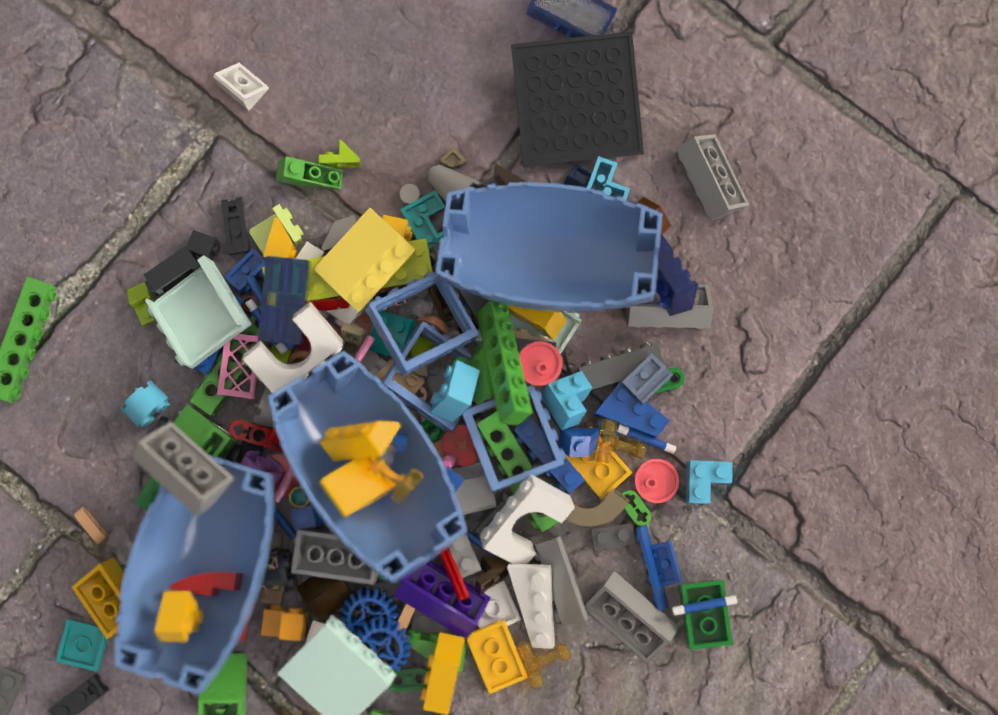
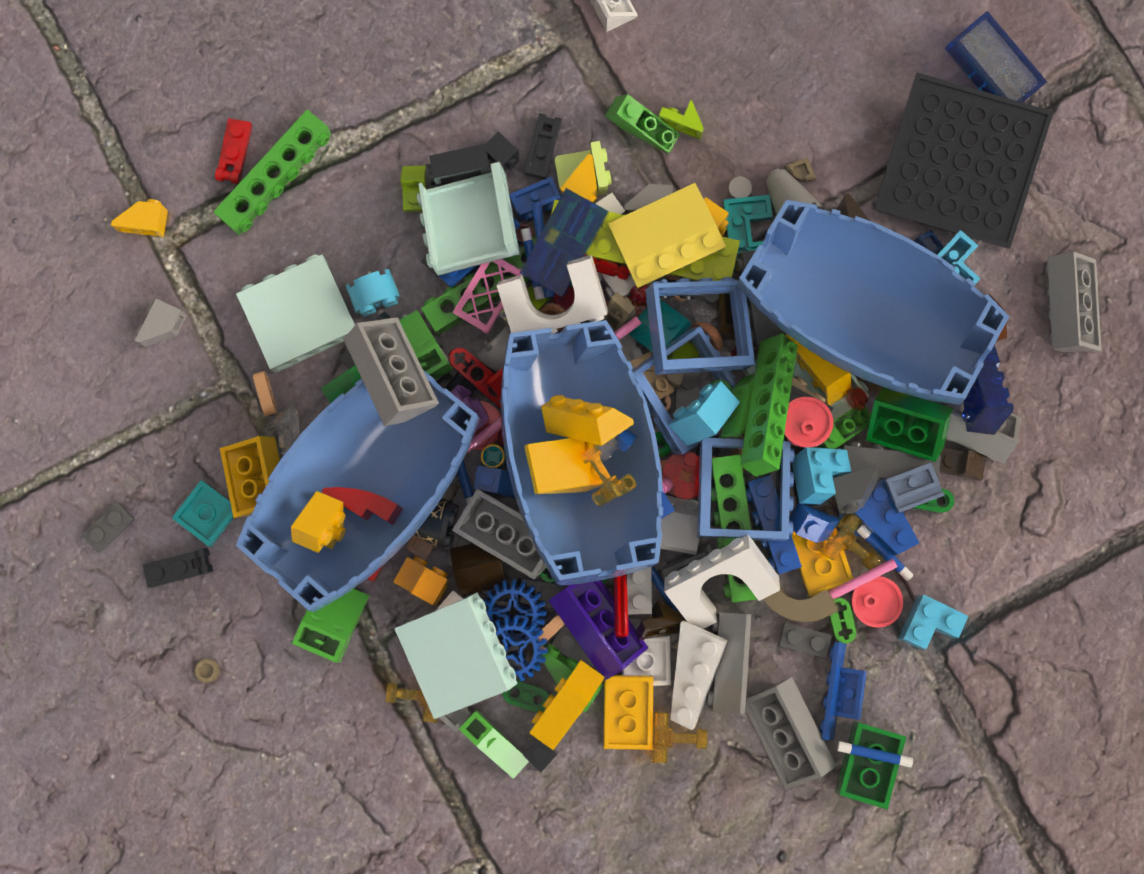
camera: 30 degrees right, 0 degrees up
none -> light aqua panel [236,255,355,373]
none -> dark red plate [629,285,649,303]
none -> bright green slope [812,402,871,449]
none -> bright pink bar [829,559,897,599]
none -> dark grey slope [833,465,880,514]
none -> clear red plate [846,387,868,410]
none -> green brick [866,387,953,462]
none -> dark brown slope [940,448,986,481]

